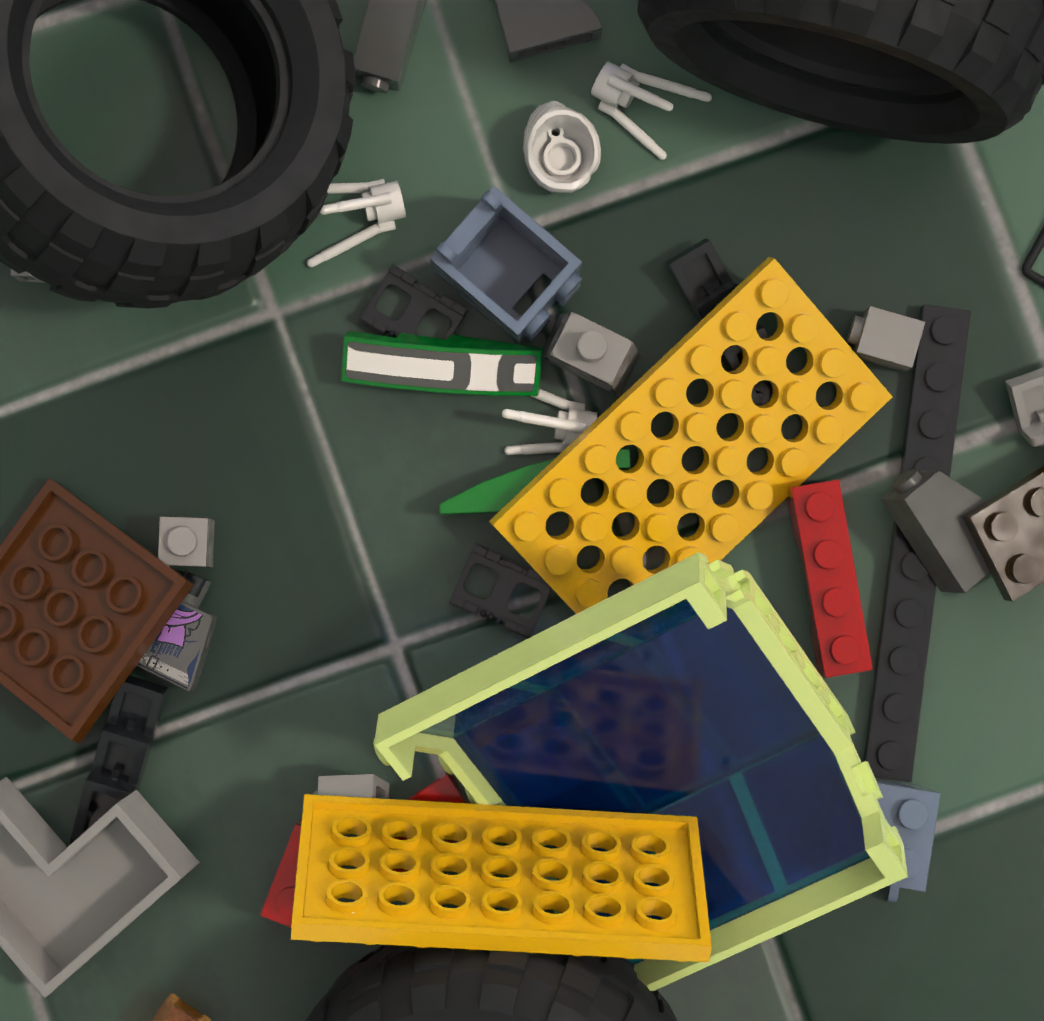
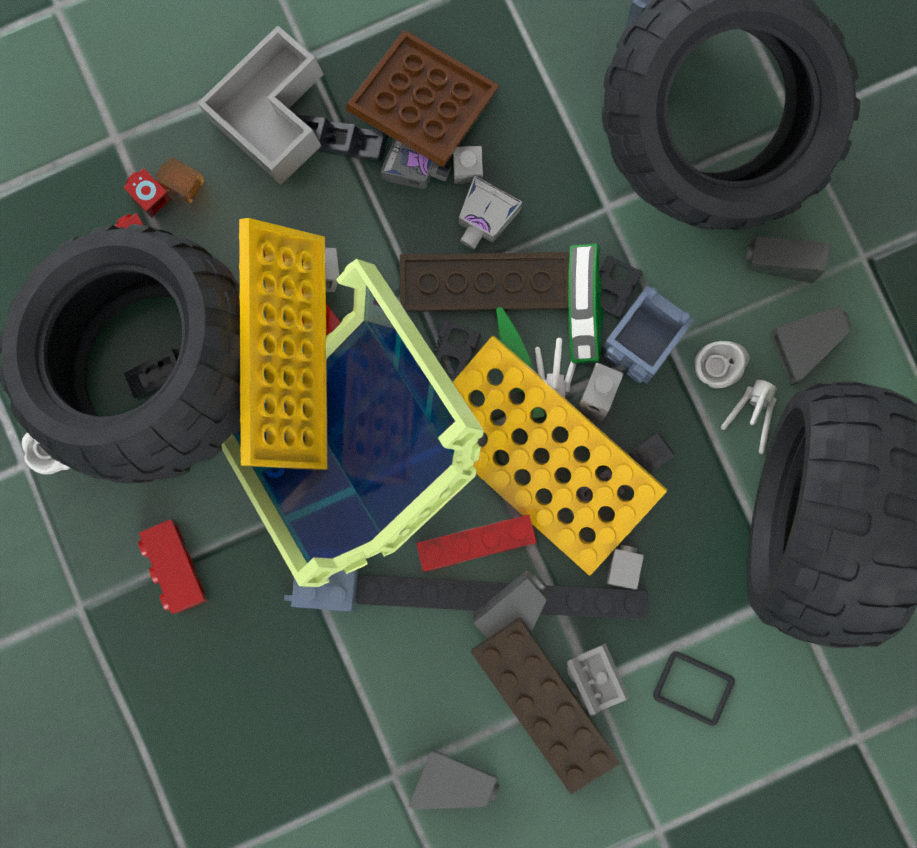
camera: 90 degrees right, 5 degrees down
white plant [307,179,406,268] -> none
none -> dark brown plate [400,252,570,312]
none -> light grey torso [459,176,522,249]

